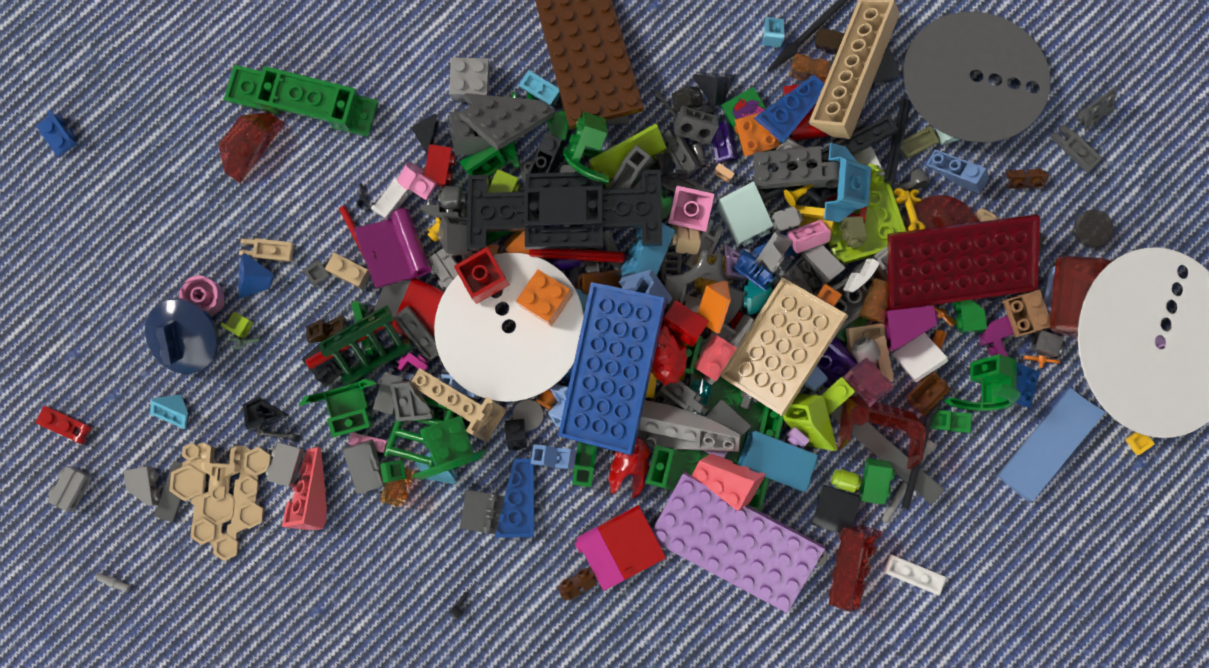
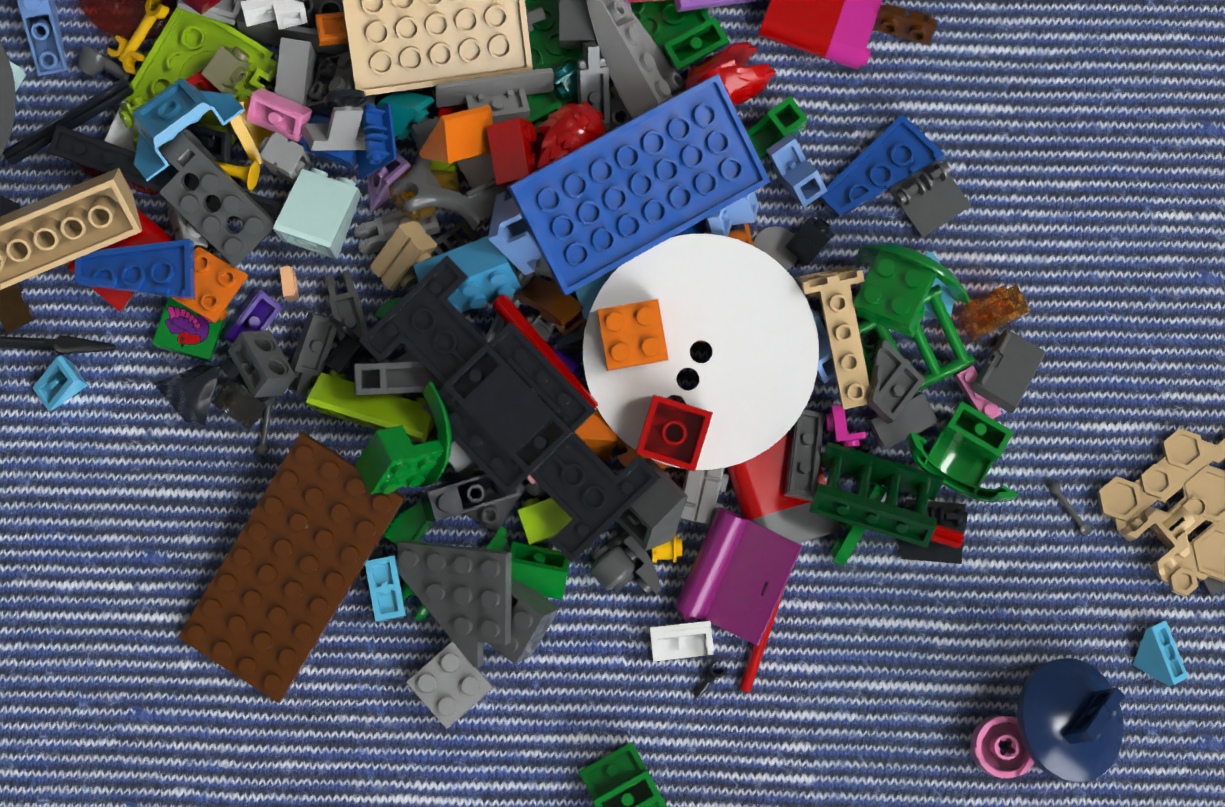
camera: 135 degrees left, 0 degrees up
lime panel [220,312,254,339] -> none
sand green hand [230,337,260,350] -> none
blue slope [238,253,274,299] -> none
tan hinge [239,238,294,262] -> none
black slope [242,396,289,431] -> none
light grey brick [266,443,305,487] -> none
coral wedge [282,447,327,530] -> none
dark grey plate [303,260,331,287] -> none
dark brown slope [306,315,347,343] -> none
tan brick [325,253,371,290] -> none
green slope [380,459,407,483] -> none
bright pink brick [397,162,437,200] -> none
black slope [411,114,440,155] -> none
red brick [424,144,456,188] -> none
black hand [450,592,469,620] -> none
bright pink slope [668,186,714,232] -> none
dark grey pin [691,144,708,169] -> none
coral brick [693,334,737,381] -> none
clear orange brick [789,54,831,82] -> none
olive tile [901,126,940,160] -> none

